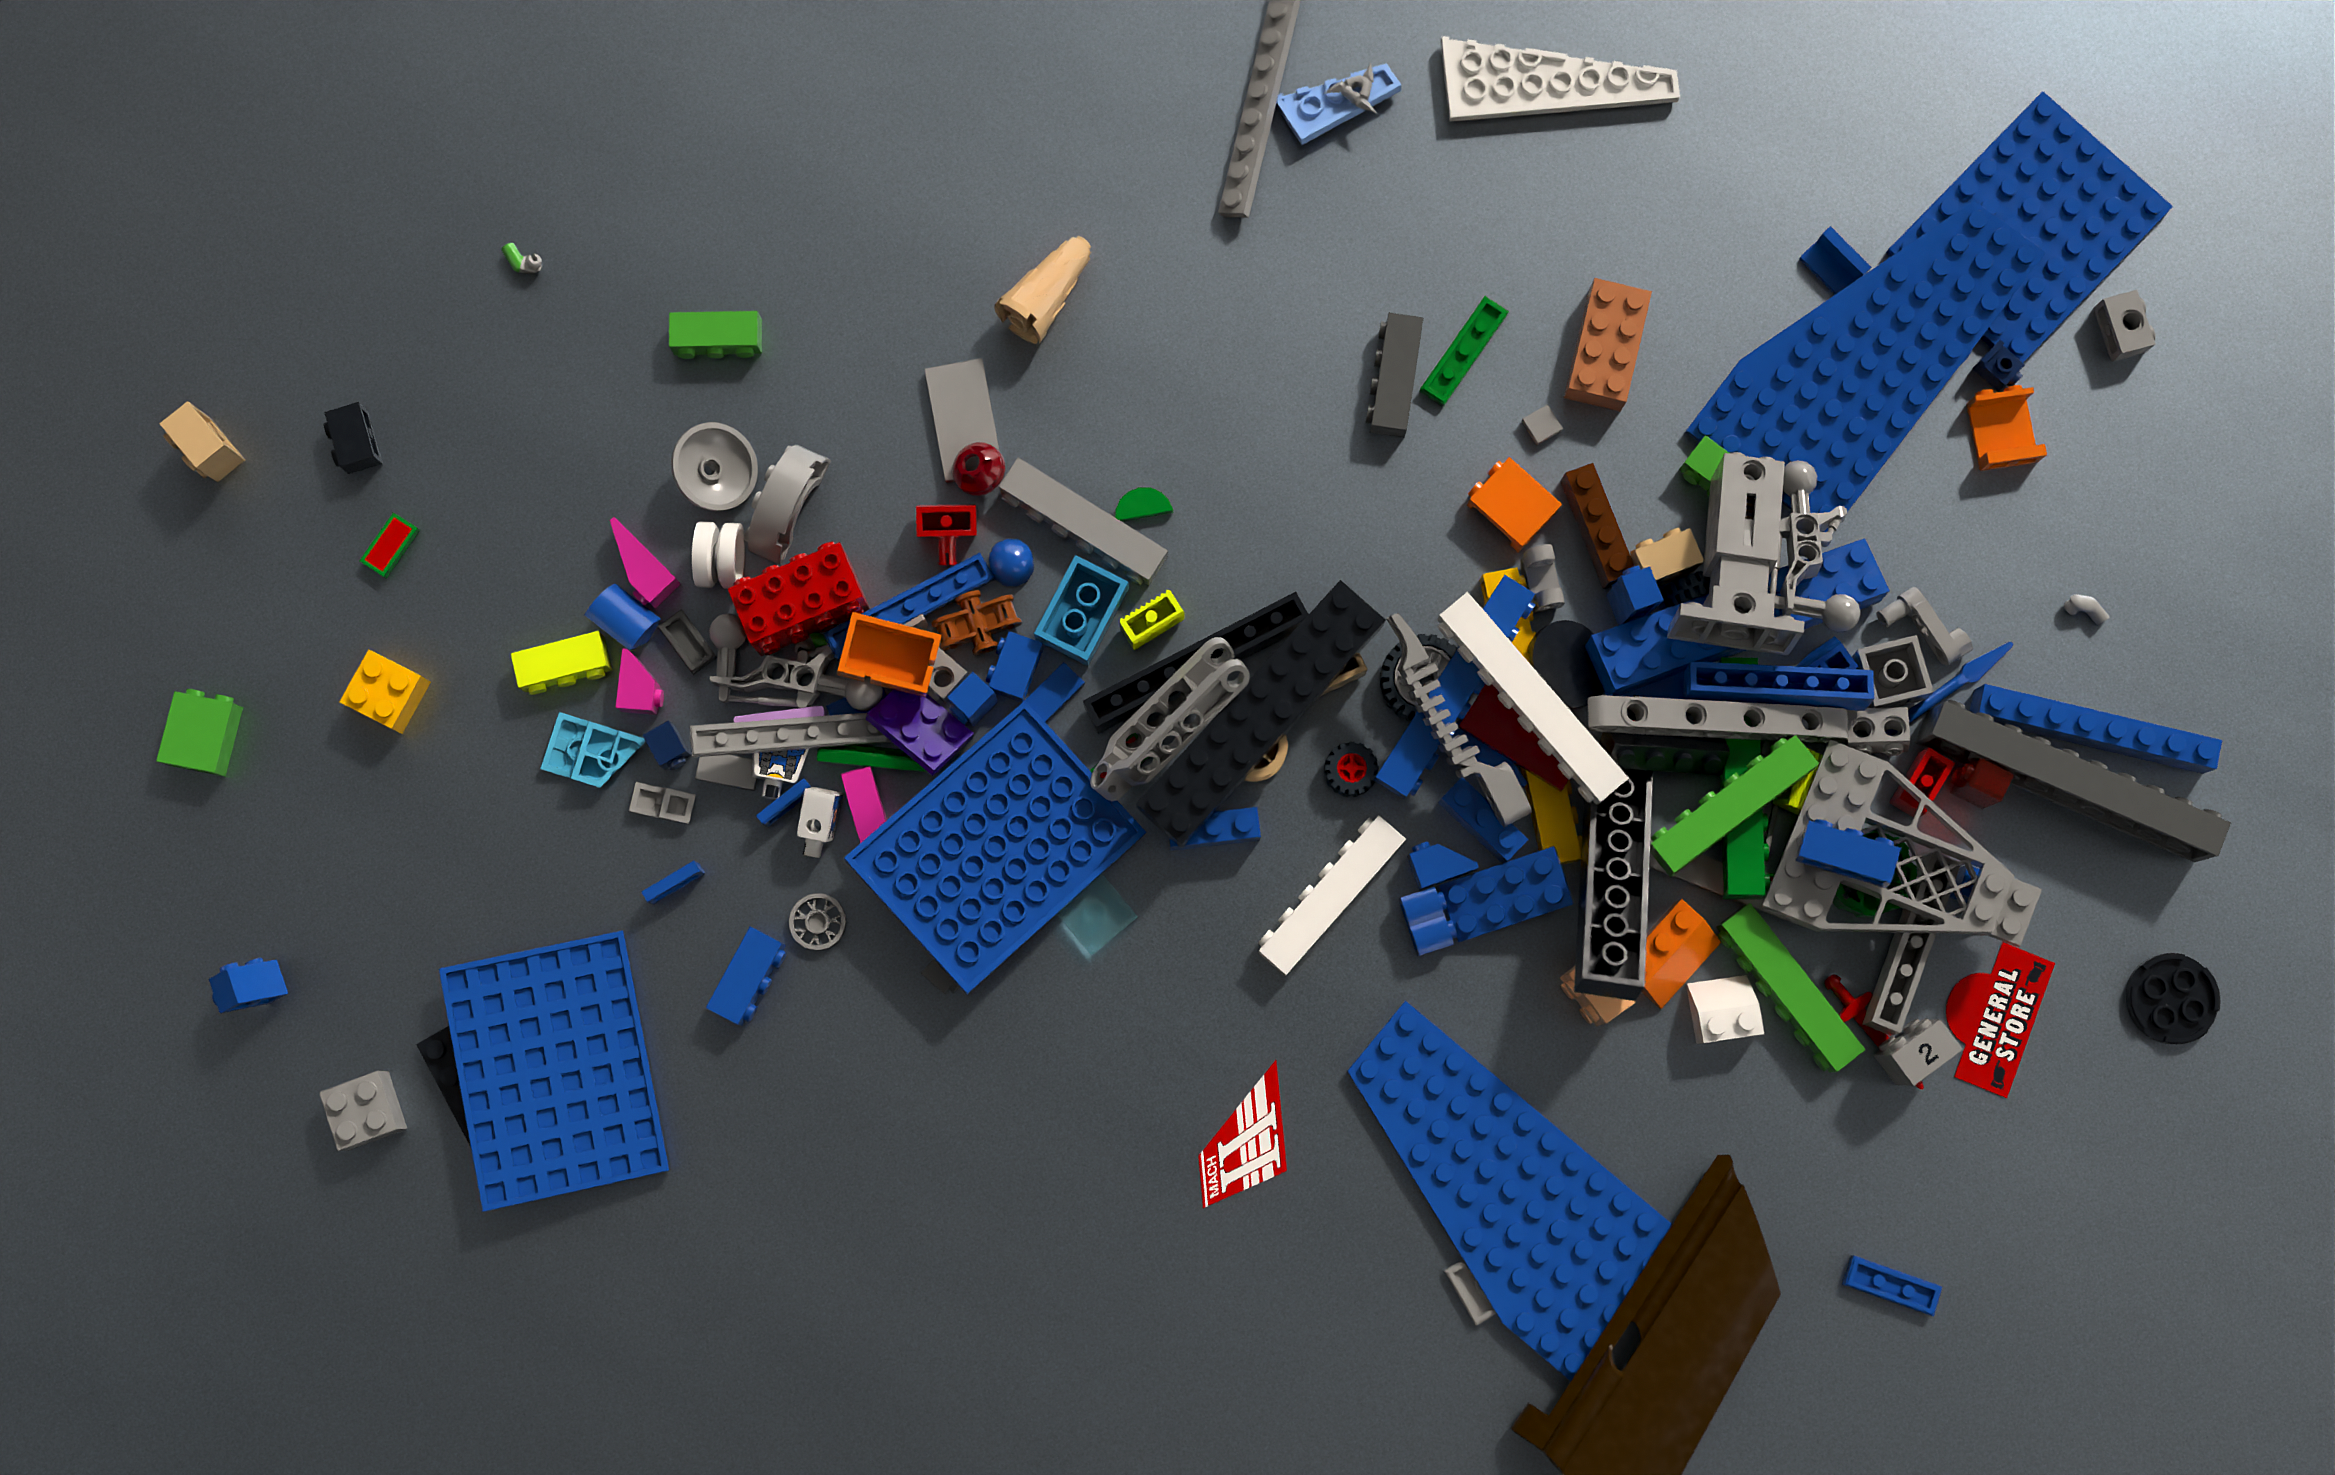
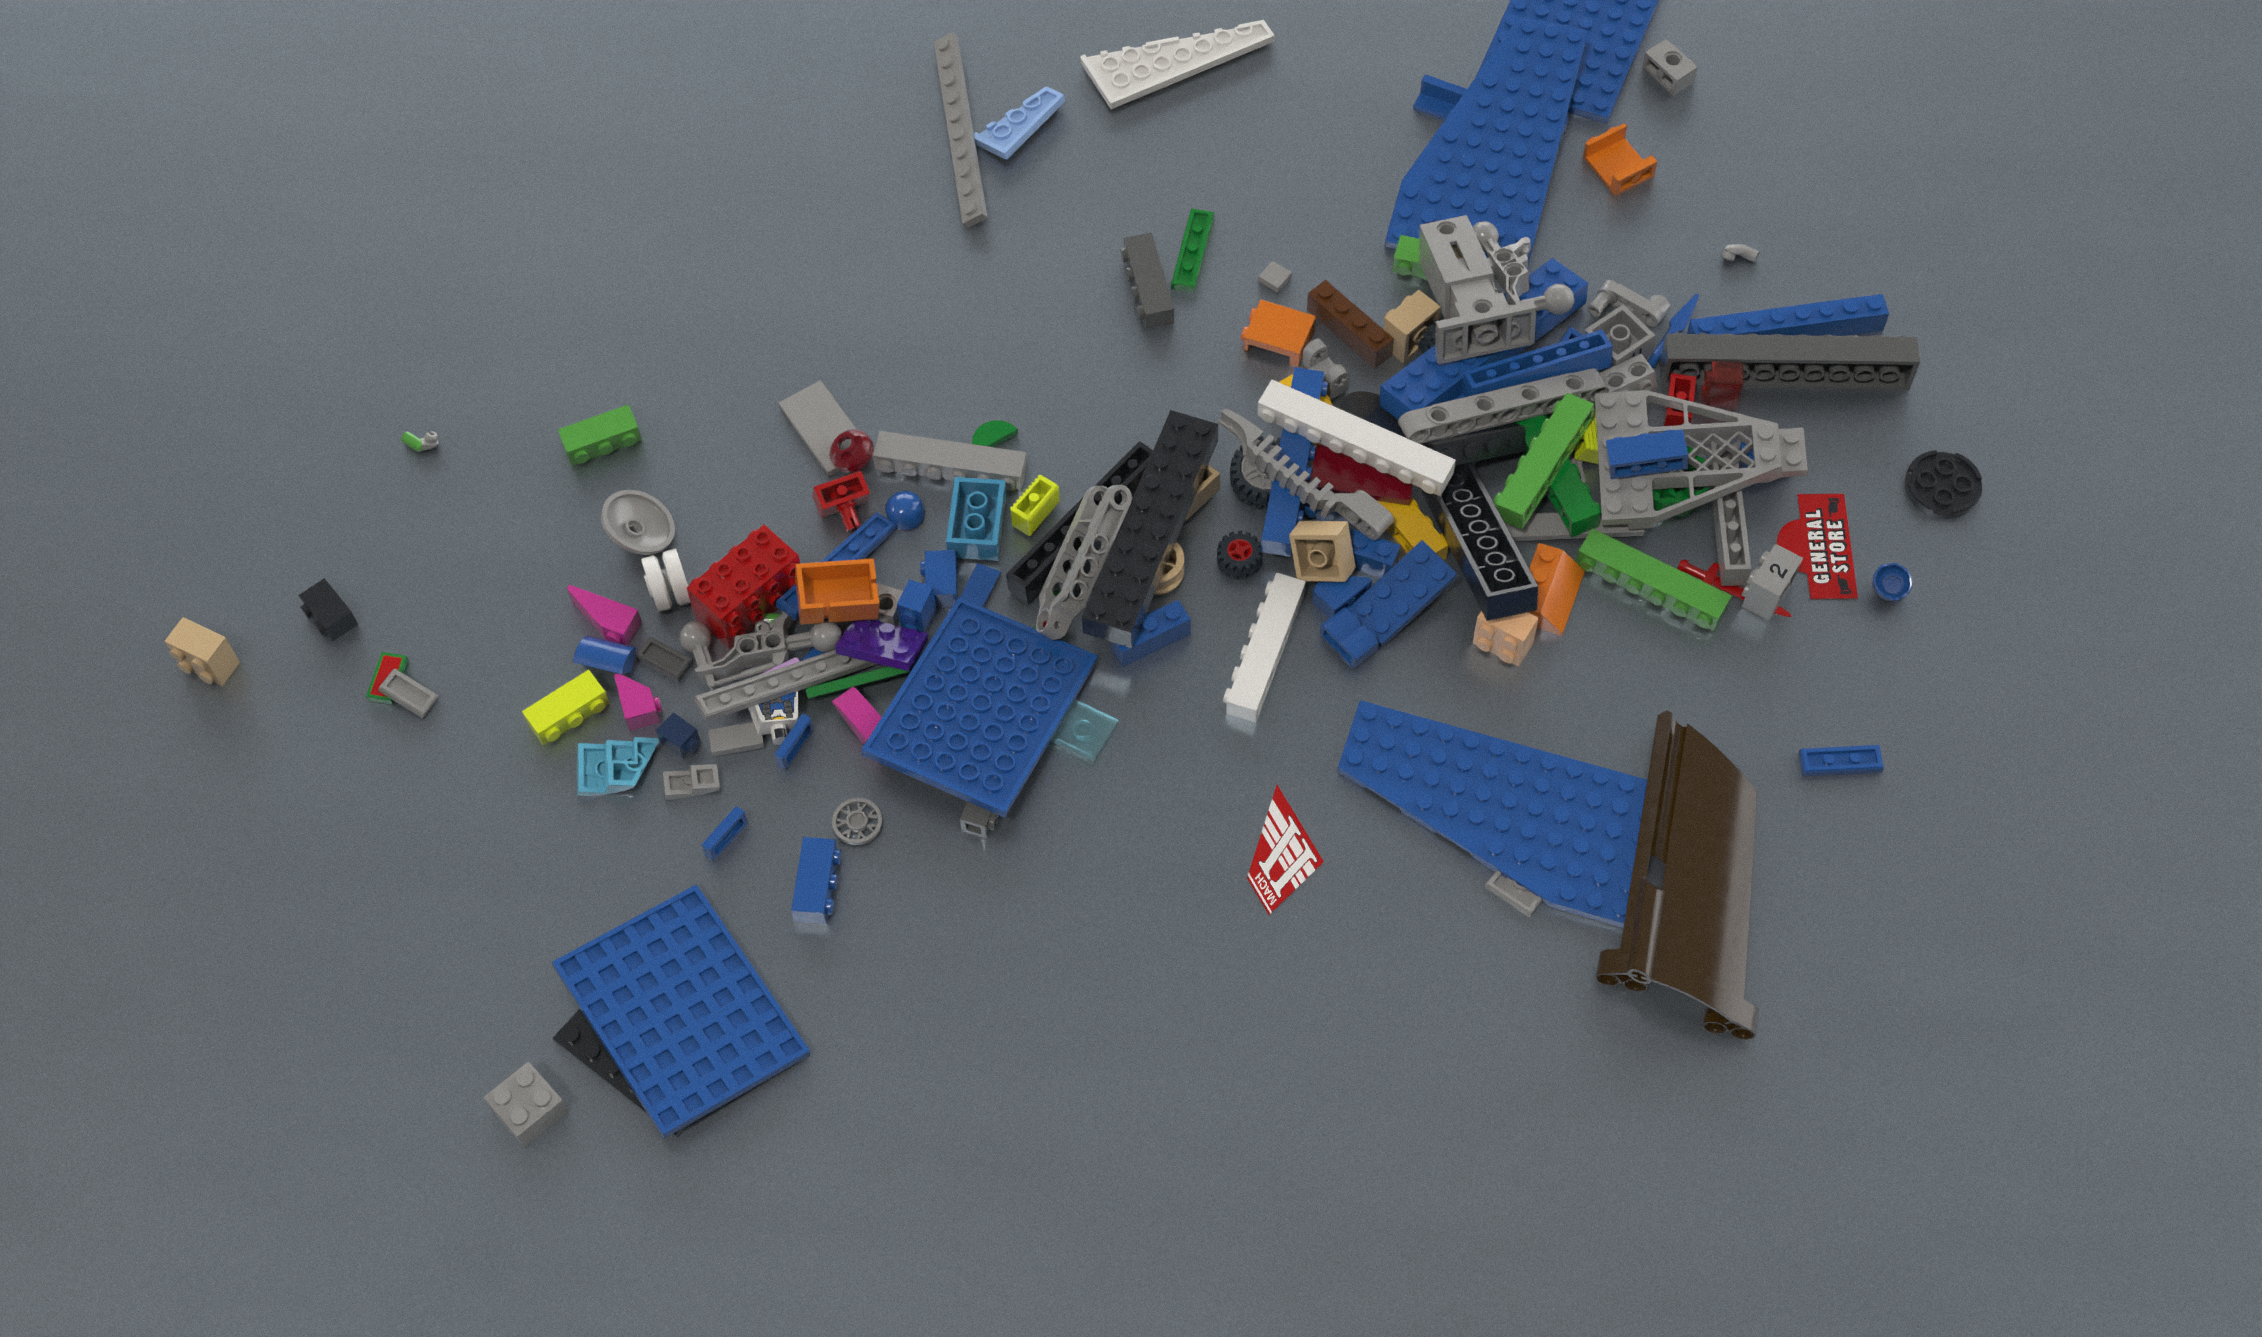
camera: 20 degrees left, 20 degrees down
bright green brick [156,689,243,777] -> none
blue brick [209,958,288,1014] -> none
yellow brick [339,649,431,734] -> none
light grey brick [744,445,831,565] -> none
white torso [797,787,844,858] -> none
dark orange axle [931,590,1022,655] -> none
tan cone [994,236,1091,344] -> none
light grey piece [1323,62,1376,113] -> none
nougat brick [1564,278,1652,412] -> none
blue brick [1606,565,1663,626] -> none
white slope [1686,975,1764,1044] -> none
dark blue brick [1972,340,2025,392] -> none
none -> light grey tile [379,668,438,718]
none -> tan brick [1289,521,1356,582]
none -> blue hair [1872,562,1913,602]

